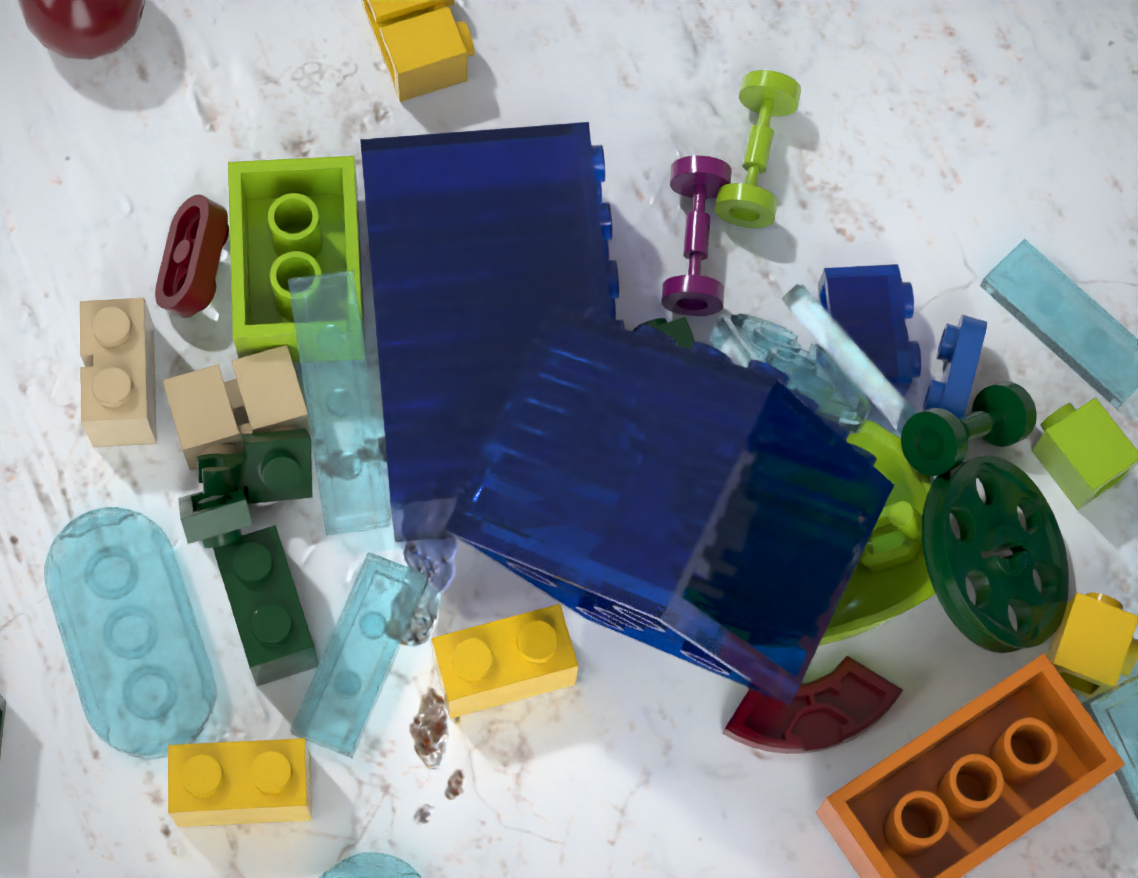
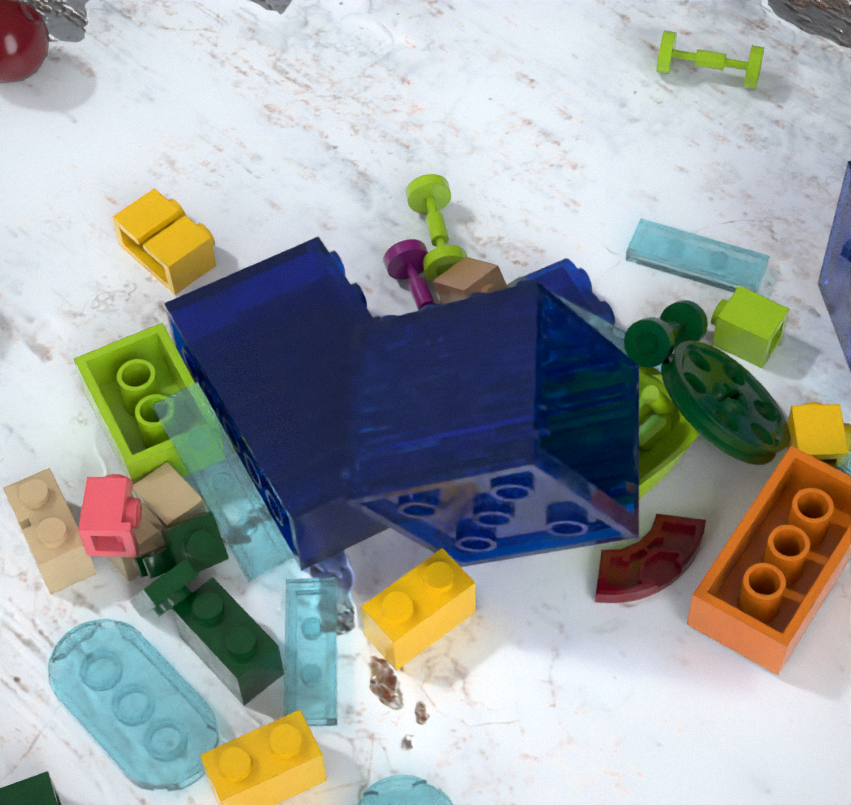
camera: 15 degrees left, 15 degrees down
dark red plate [155,194,229,318] -> none
blue plate [922,314,987,418] -> none
none -> coral brick [78,474,142,557]
none -> medium nougat brick [432,257,515,329]

